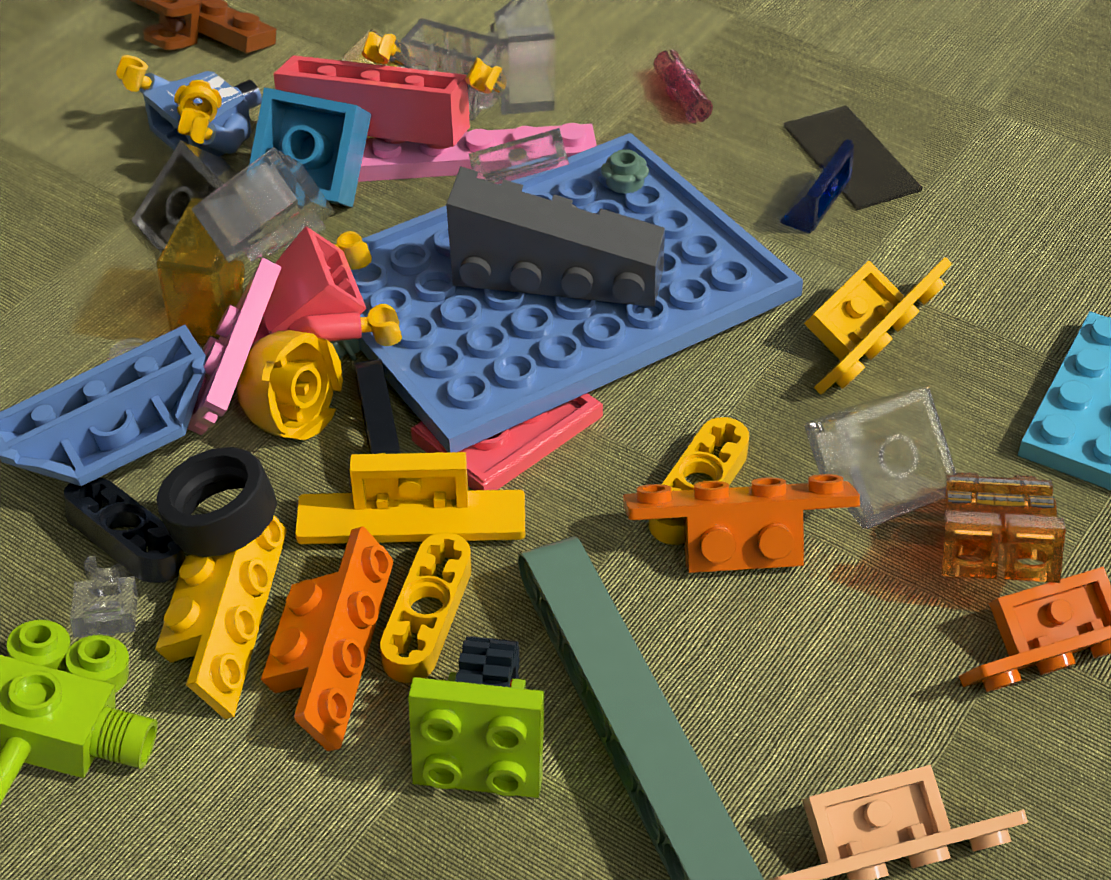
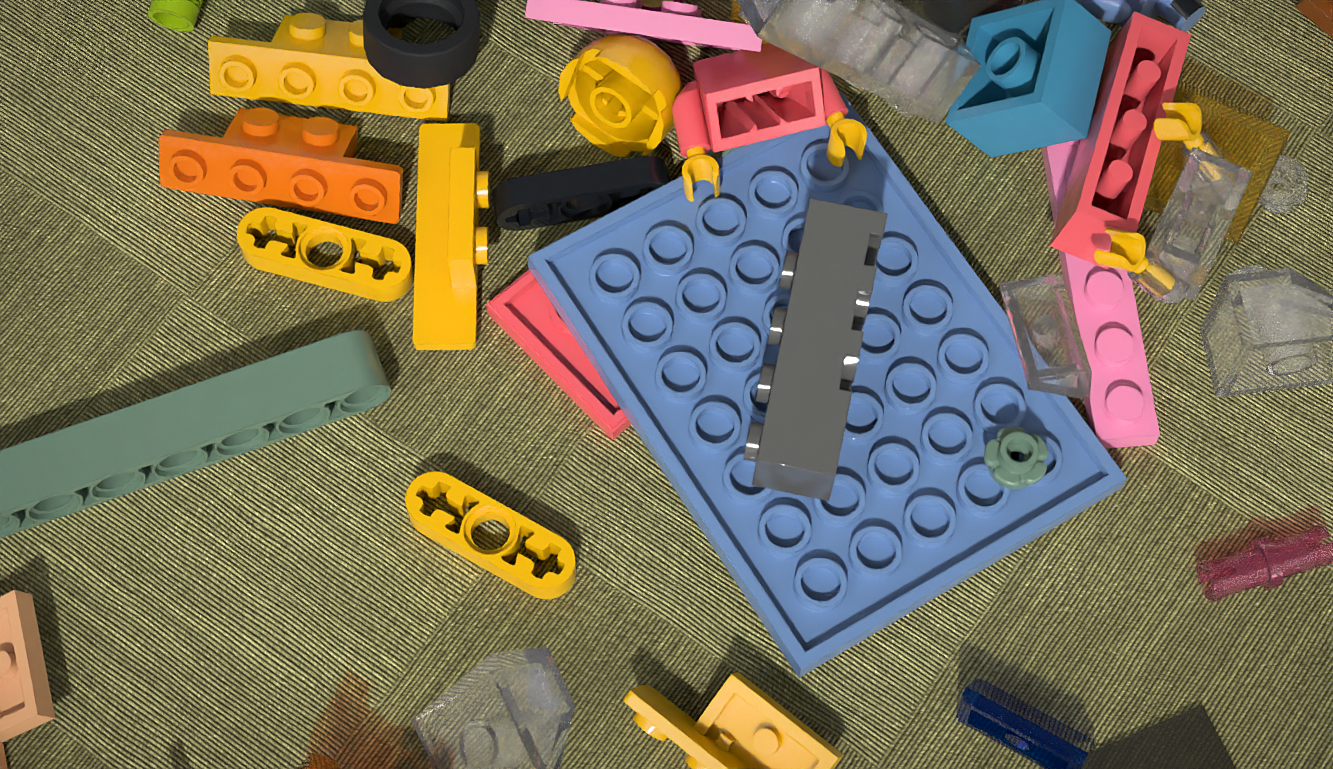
camera: 90 degrees right, 20 degrees up
lime plate [408,636,544,798] -> none
orange bracket [623,474,860,573] -> none

